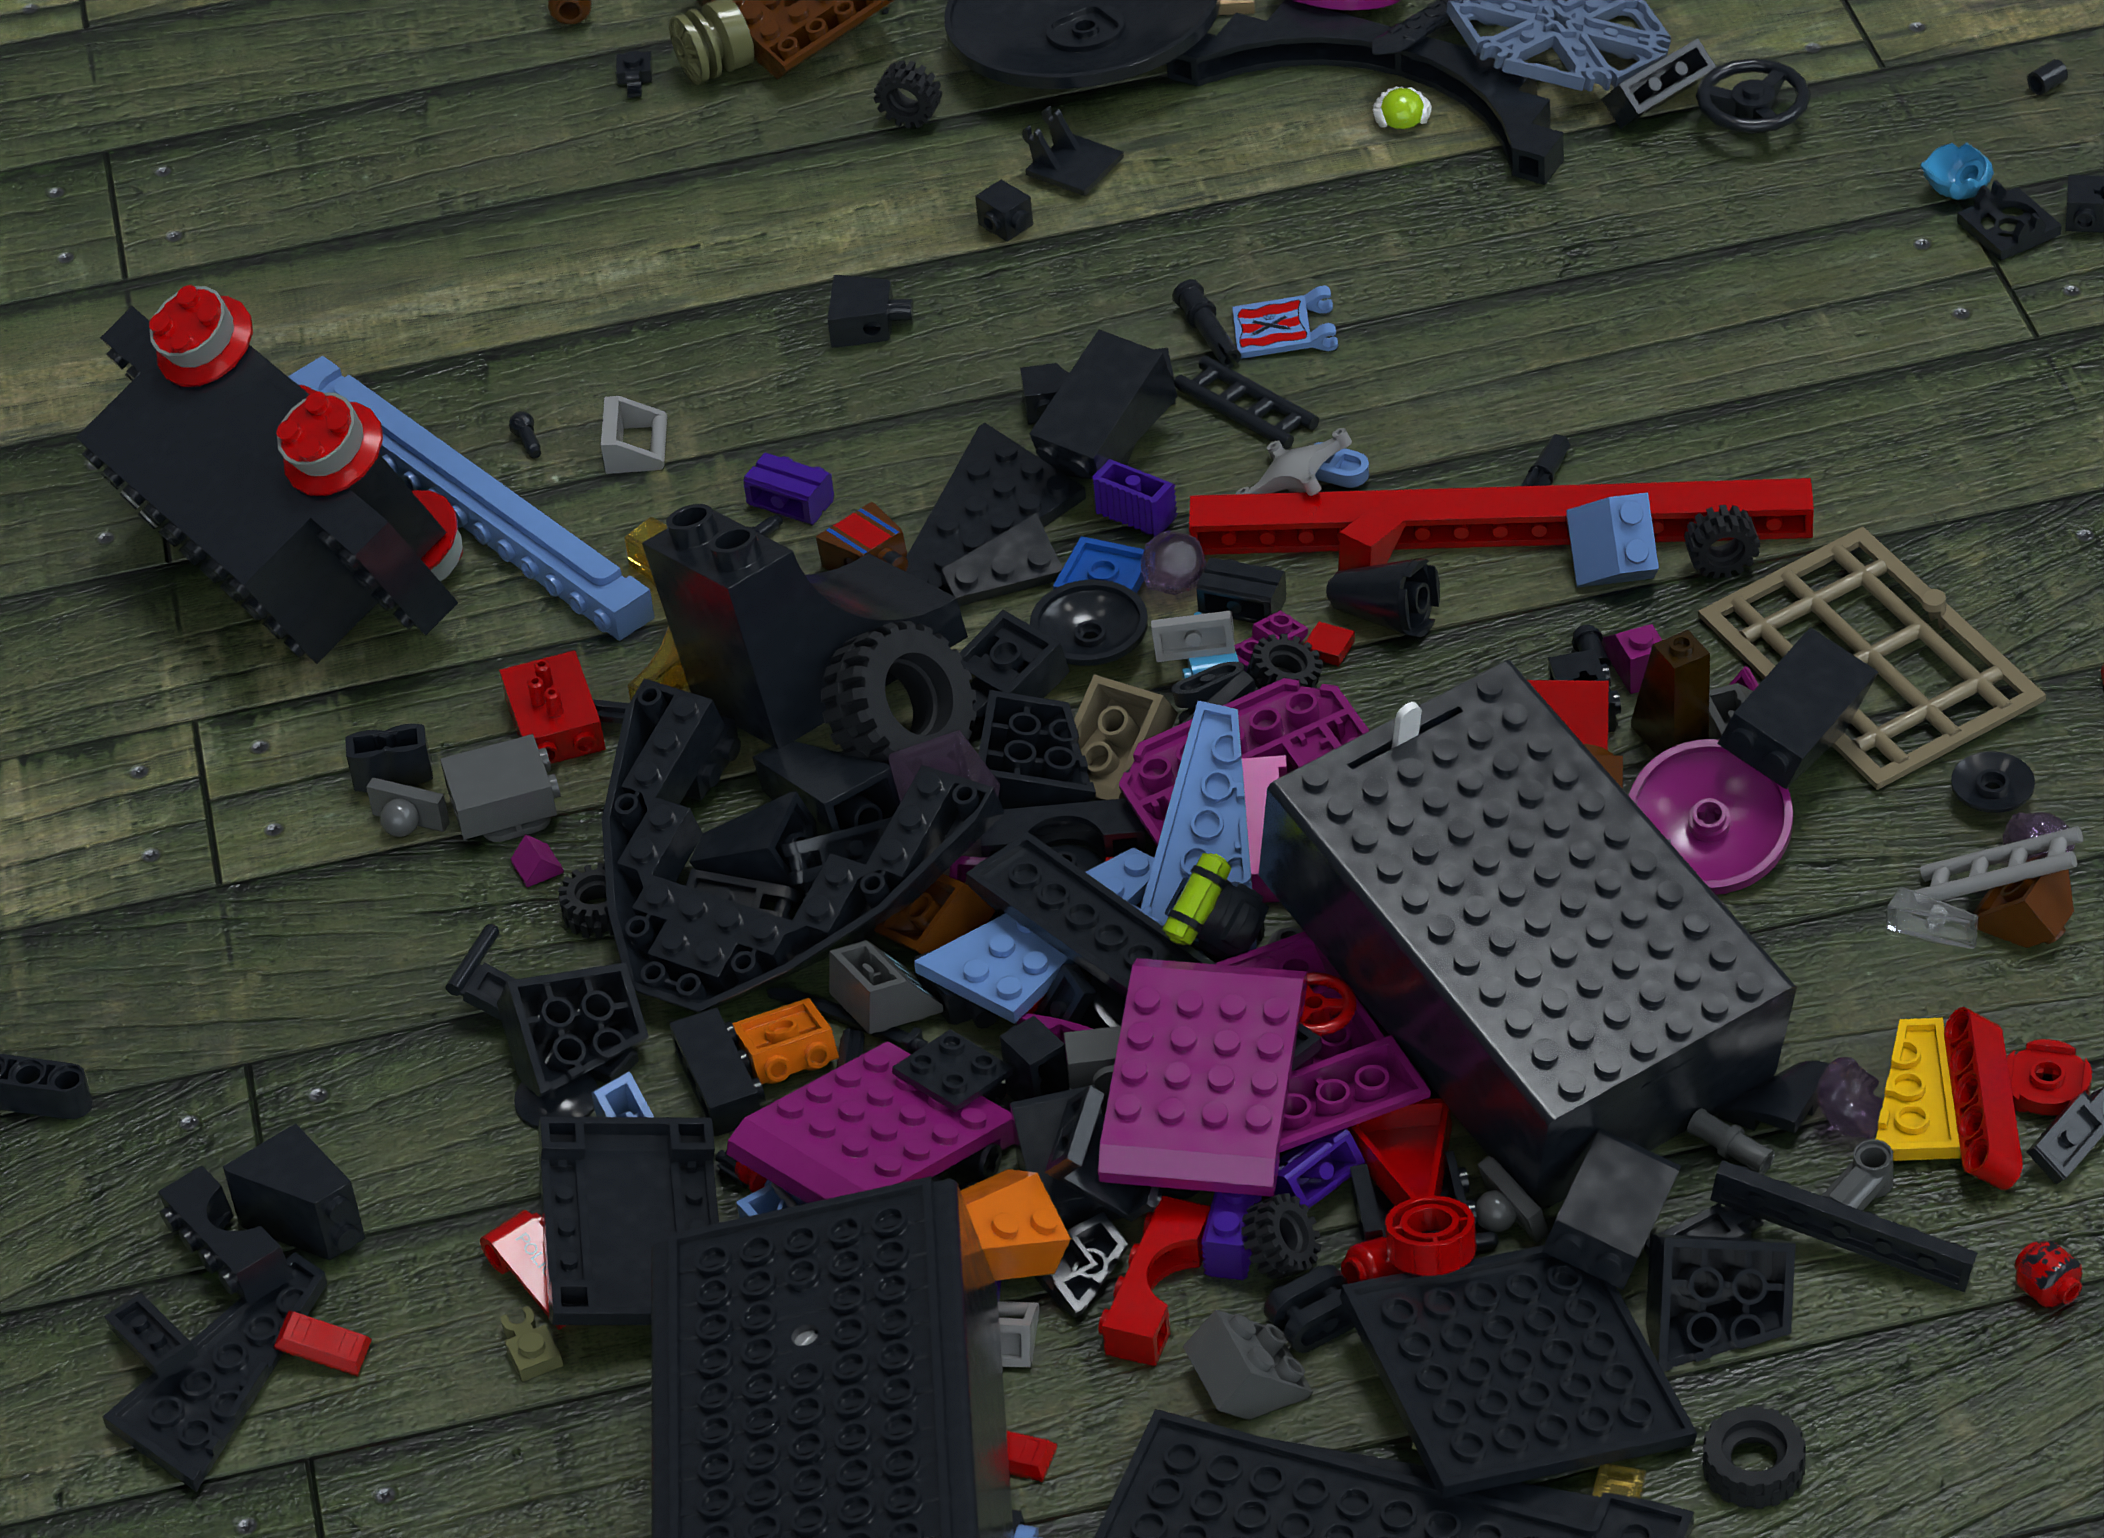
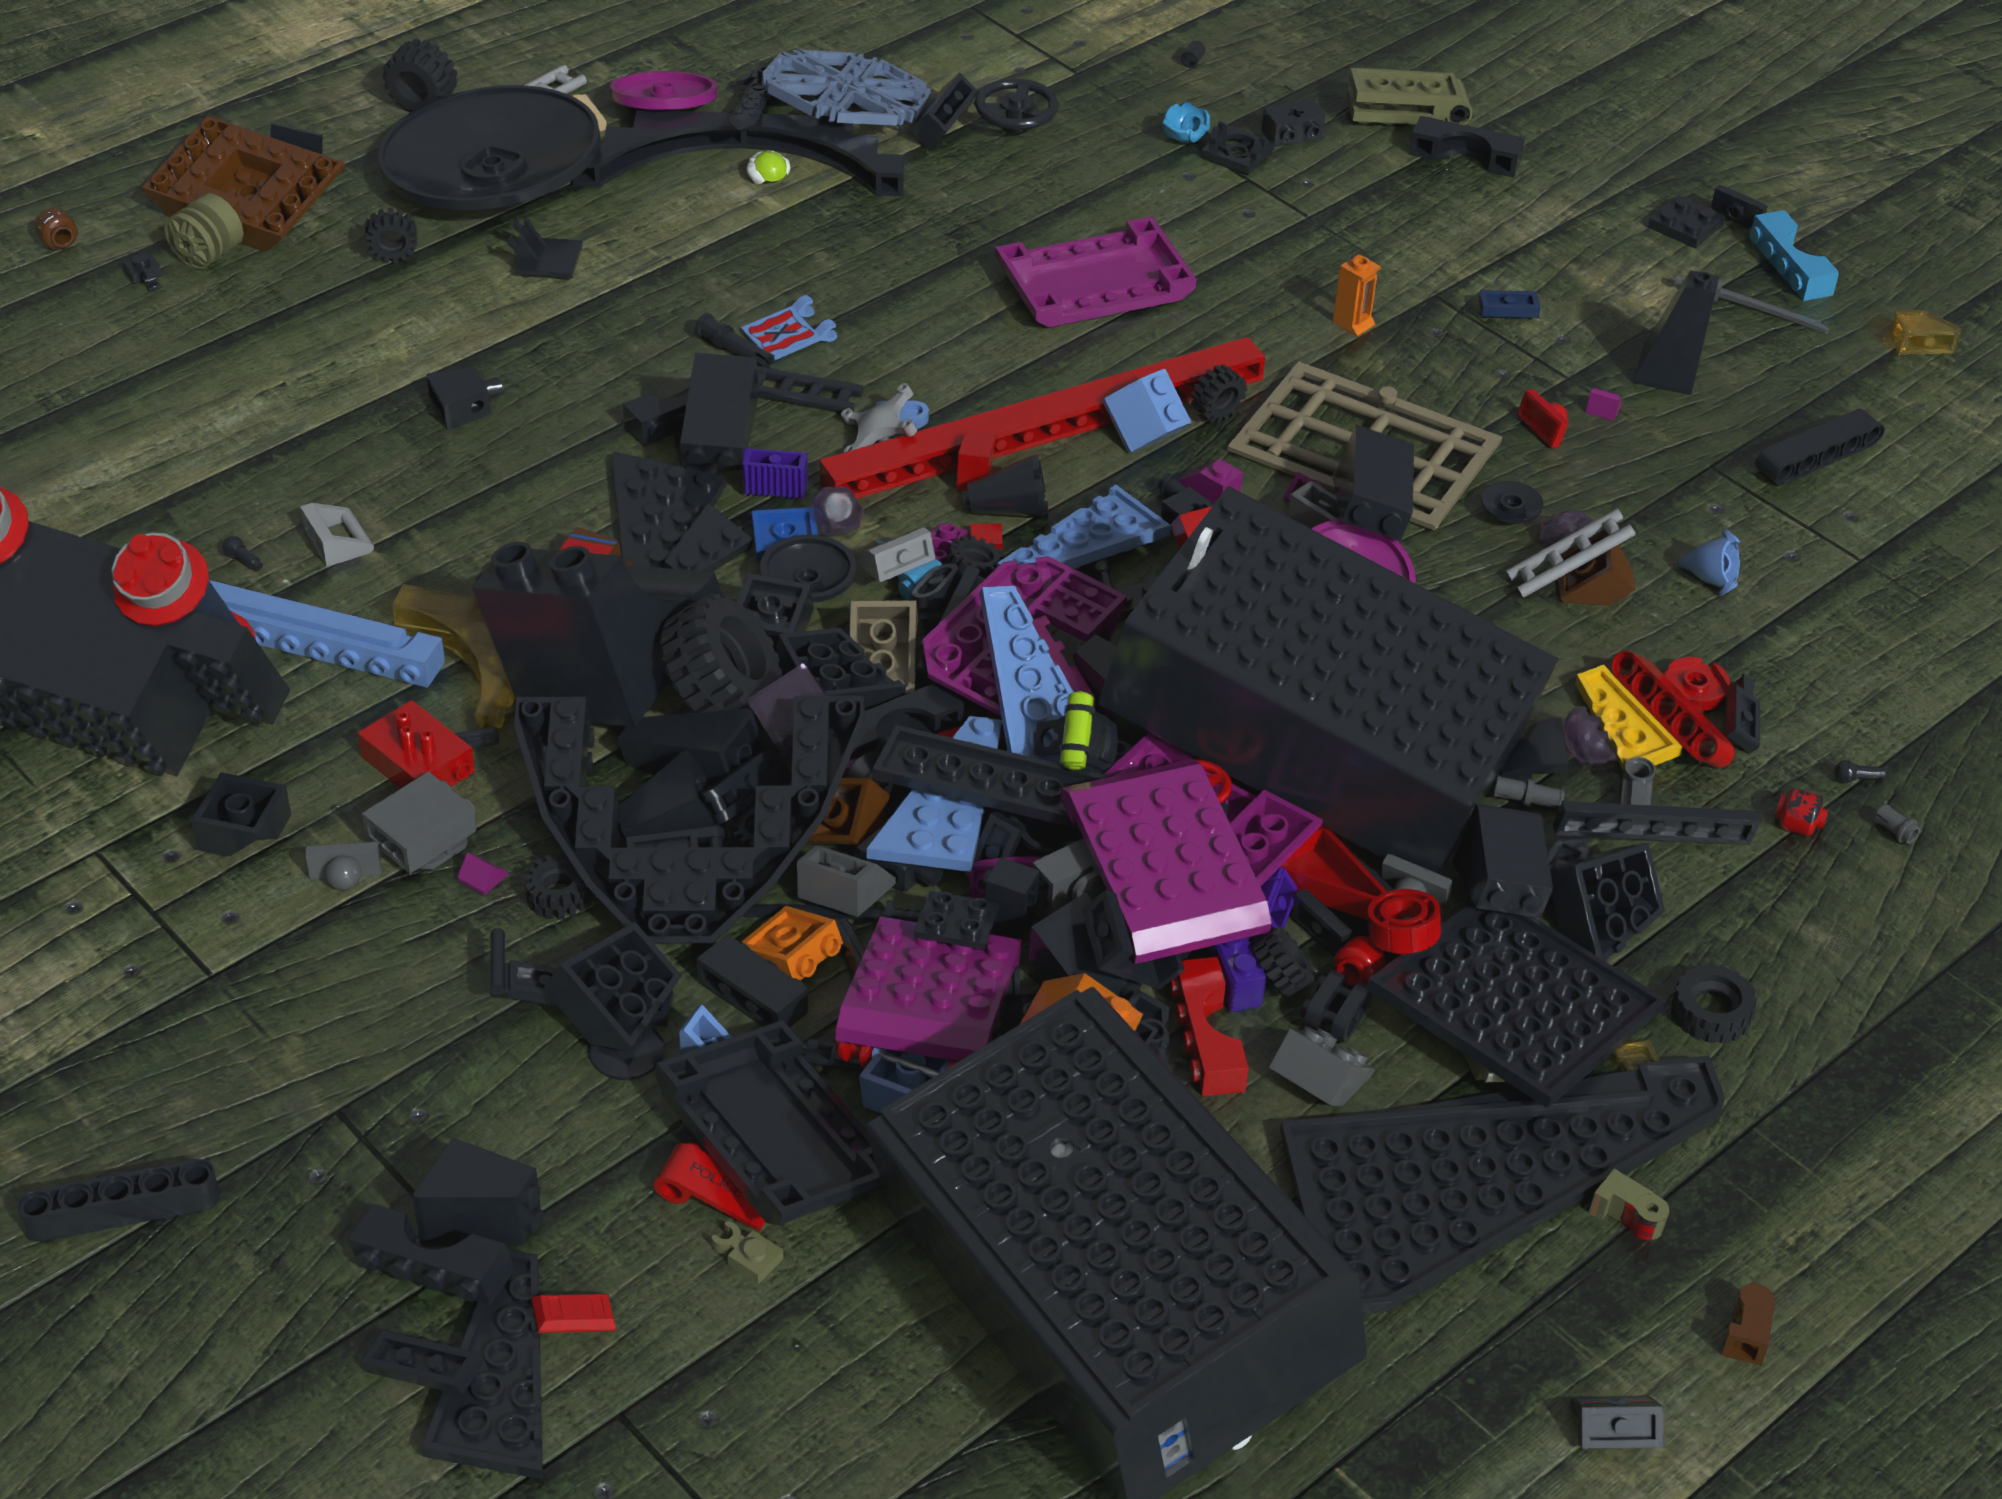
camera: 35 degrees left, 0 degrees up
black brick [345,724,433,792] -> none
dark purple brick [743,452,834,525] -> none
black brick [975,179,1033,242] -> none
black brick [1196,557,1287,623] -> none
black piece [1521,434,1571,486] -> none
dark brown slope [1631,630,1710,756] -> none
clear slope [1886,886,1978,949] -> none
none -> black slope [191,772,291,857]
none -> magenta slope [995,216,1197,327]
none -> medium blue wing [997,485,1171,569]
none -> orange window [1333,254,1381,336]

